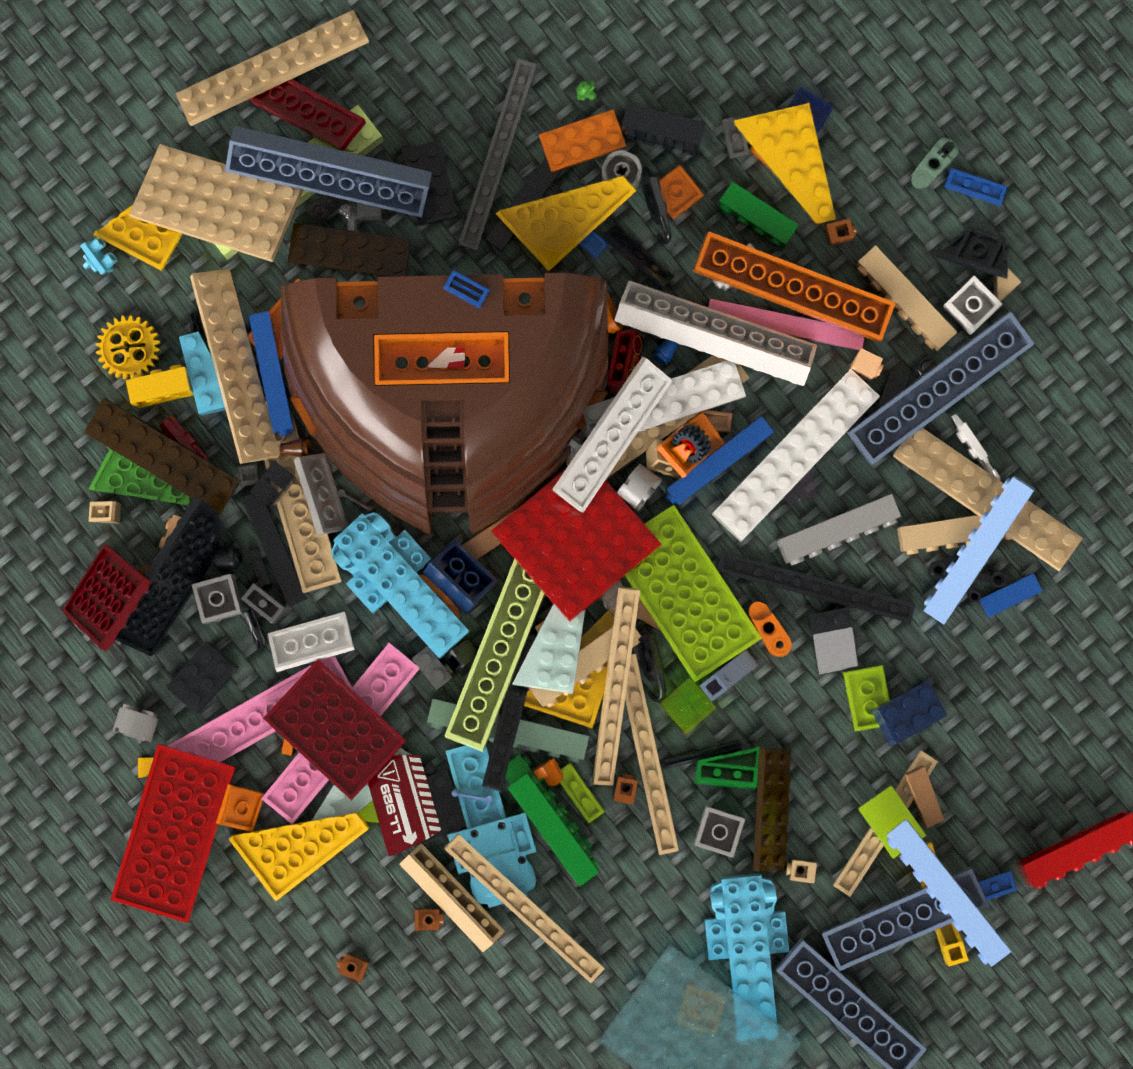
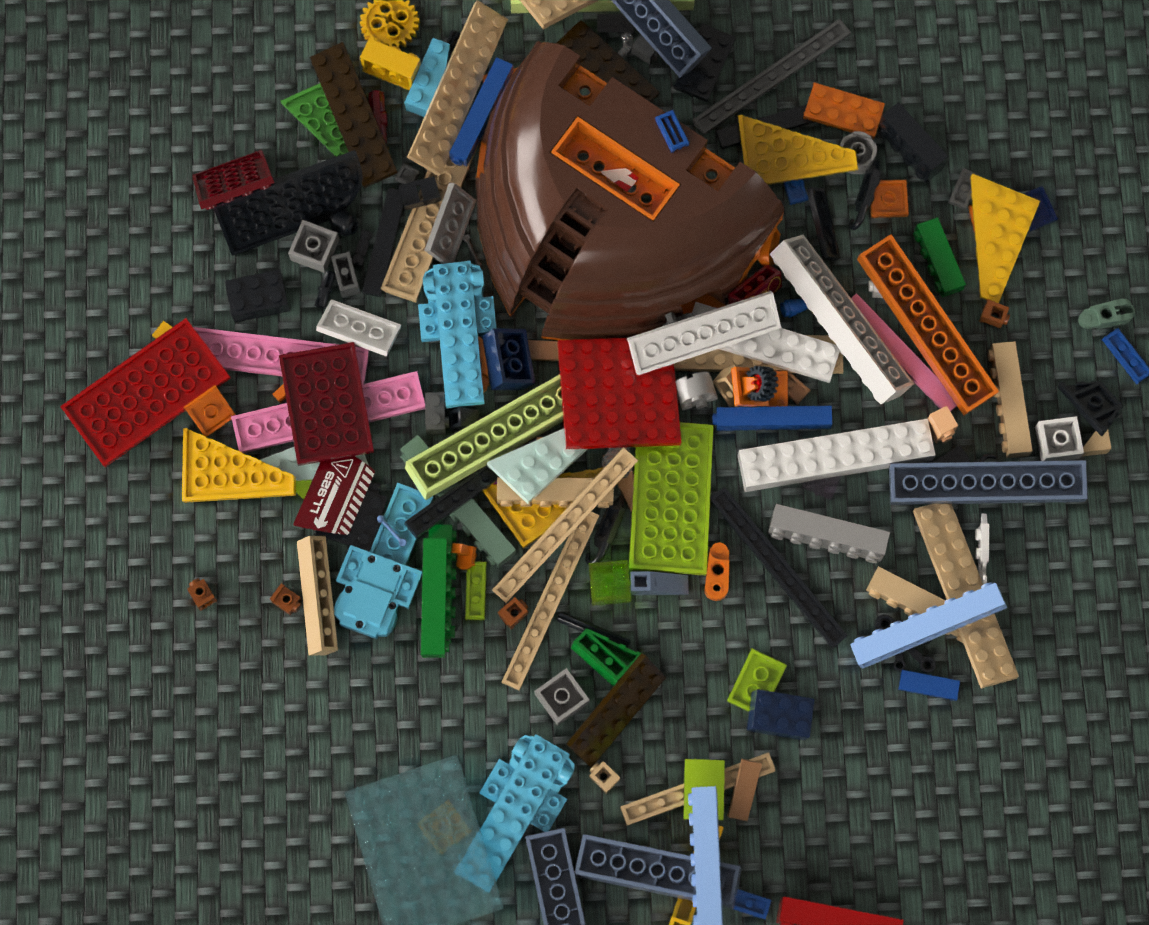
camera: 30 degrees right, 10 degrees down
tan slope [88,501,121,524] -> none
light grey brick [112,704,159,742] -> none
reddish brown cone [280,438,311,457] -> none
tan plate [444,833,605,983] -> none
bright green plant [576,80,596,101] -> none
slope [807,607,858,675] -> none

